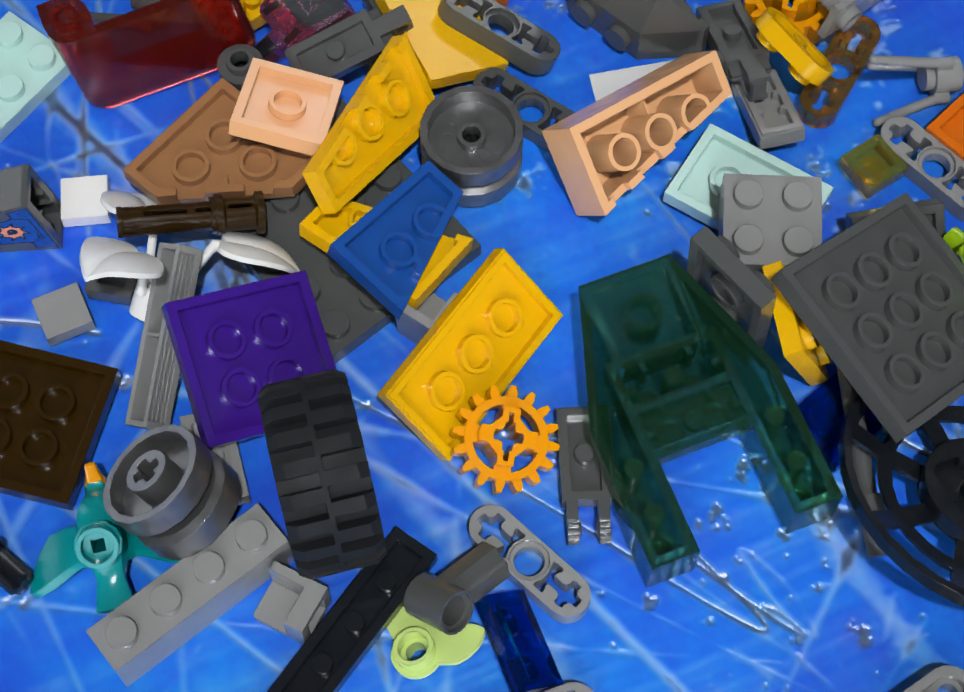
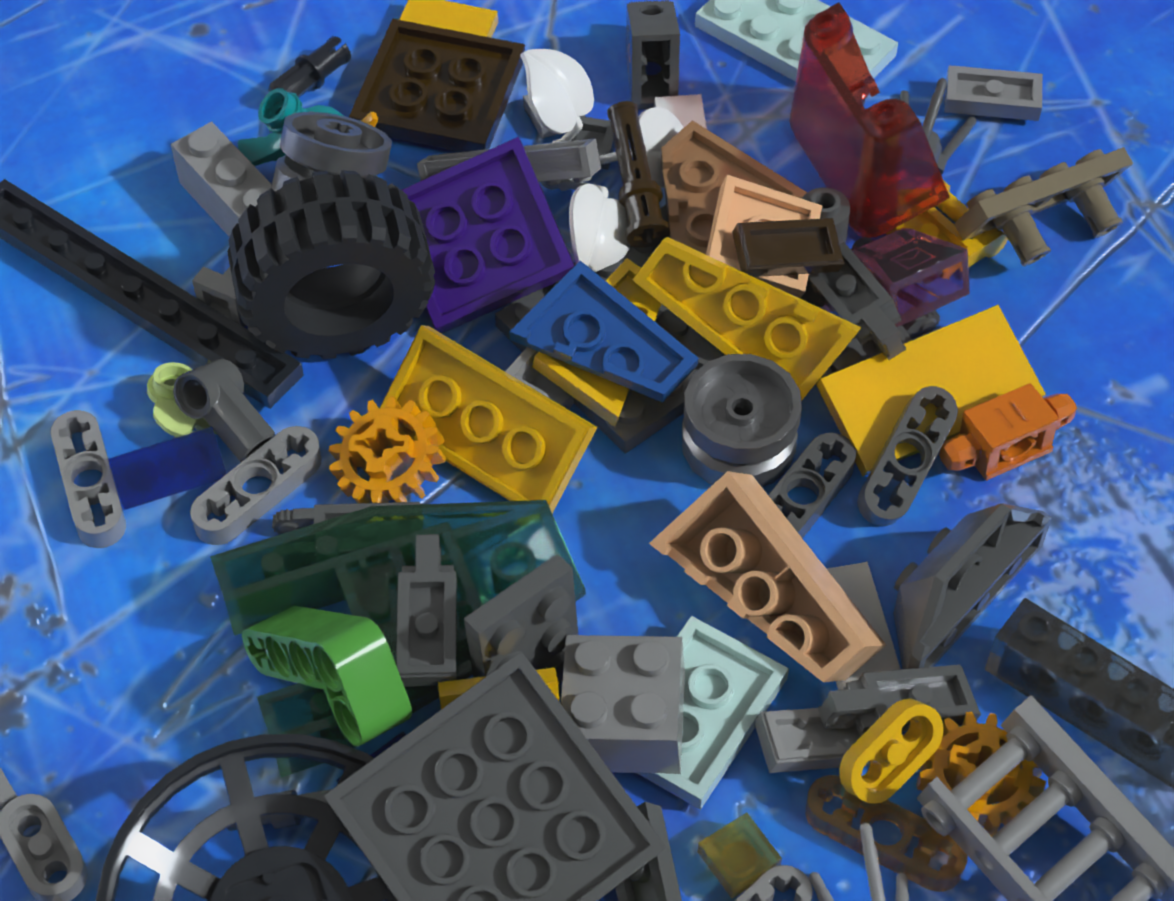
camera: 90 degrees right, 10 degrees down
none -> bright green beam [242,606,412,746]
none -> dark grey hinge [396,534,457,687]
none -> dark brown tile [732,218,844,277]

